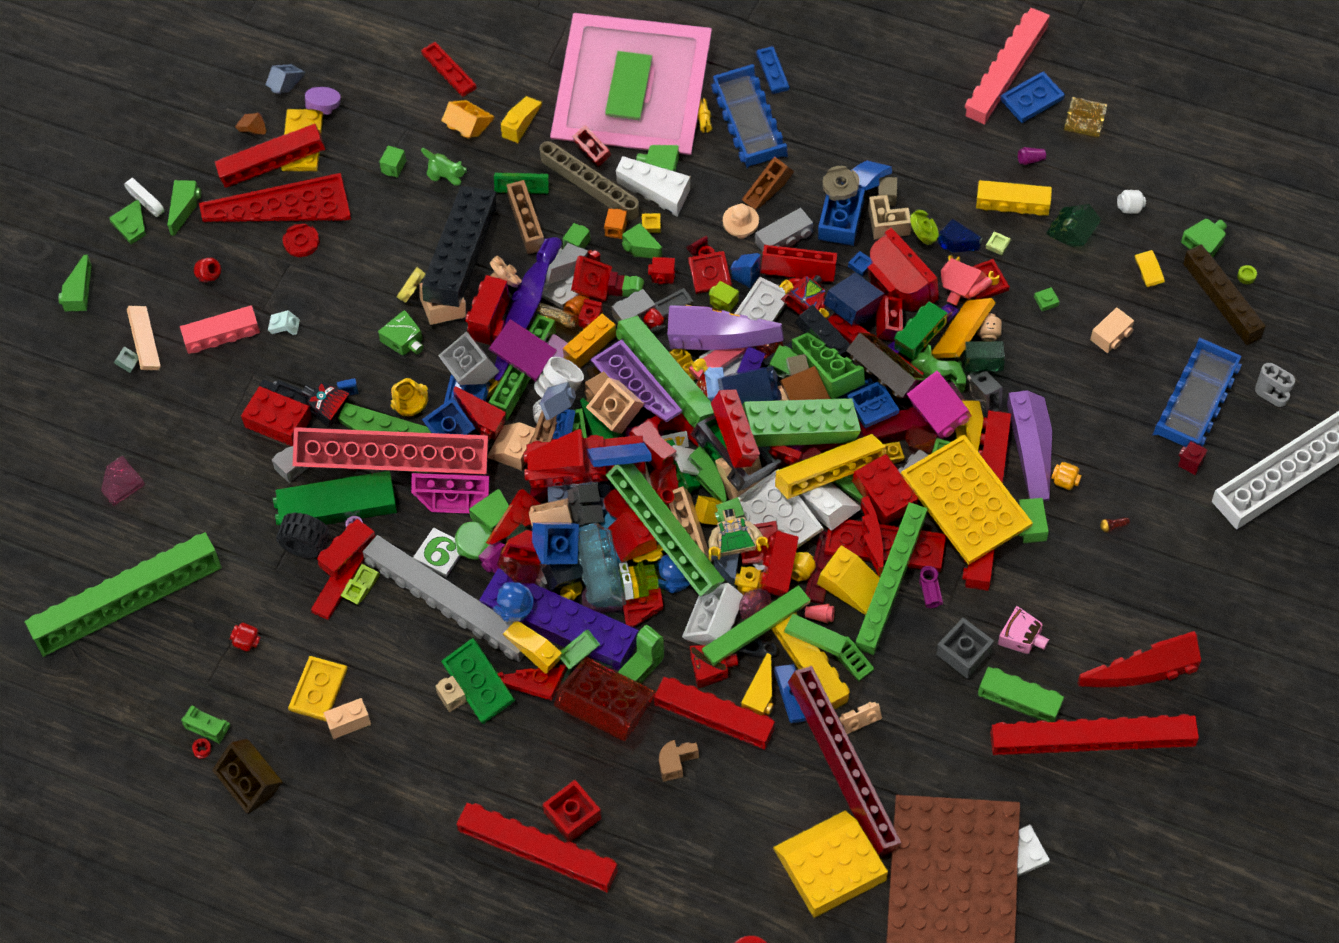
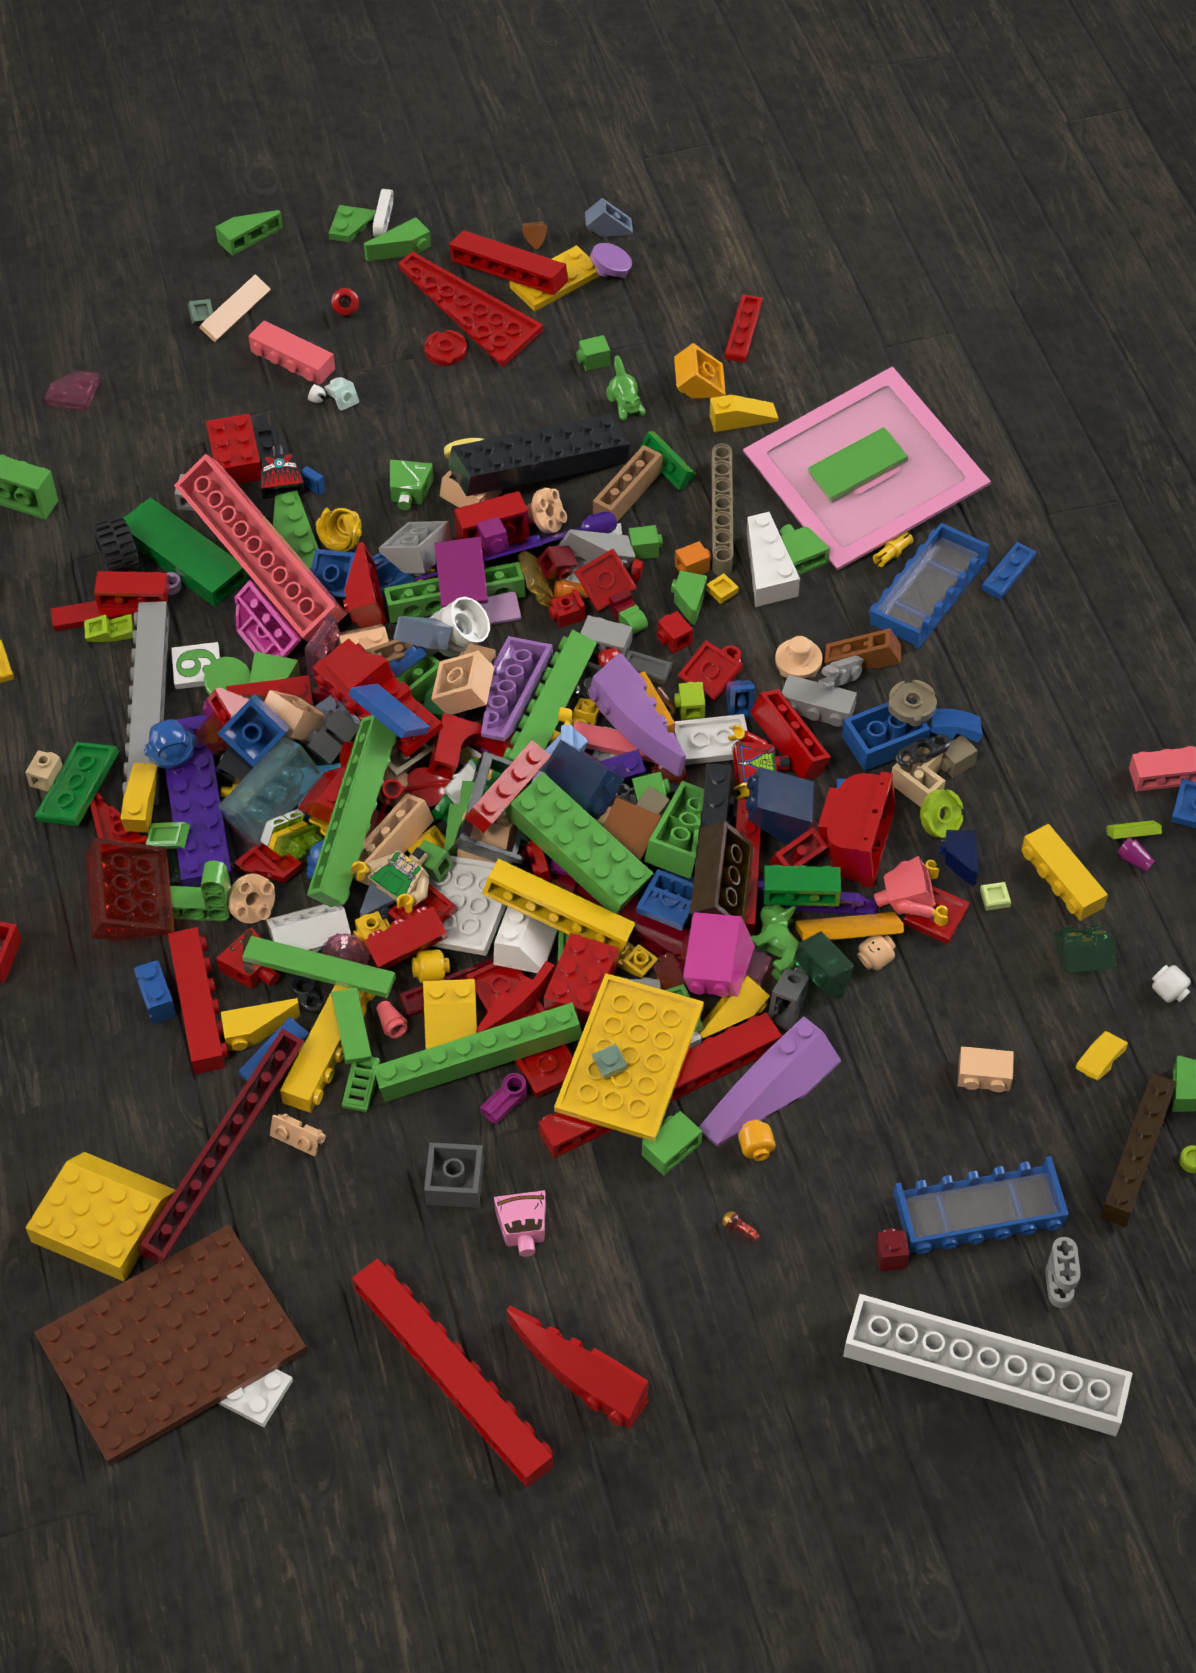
camera: 50 degrees right, 5 degrees down
light orange brick [563,314,616,369] -> none
red brick [572,125,611,167] -> none
medium nougat brick [659,740,698,782] -> none
dark red slope [686,236,708,256] -> none
bright green brick [978,667,1064,722] -> none
bright green plate [1034,287,1059,311] -> none
none -> blue brick [134,961,176,1023]
none -> light nougat plate [228,874,275,923]
none -> clear pink plate [305,615,339,679]
none -> white hinge [308,384,326,404]
none -> magenta brick [477,517,509,556]
none -> dark red brick [537,545,578,579]
none -> sand green plate [592,1044,628,1080]
none -> light grey hinge [817,655,863,691]
none -> black piece [895,734,951,767]
none -> lime tile [1106,820,1162,839]

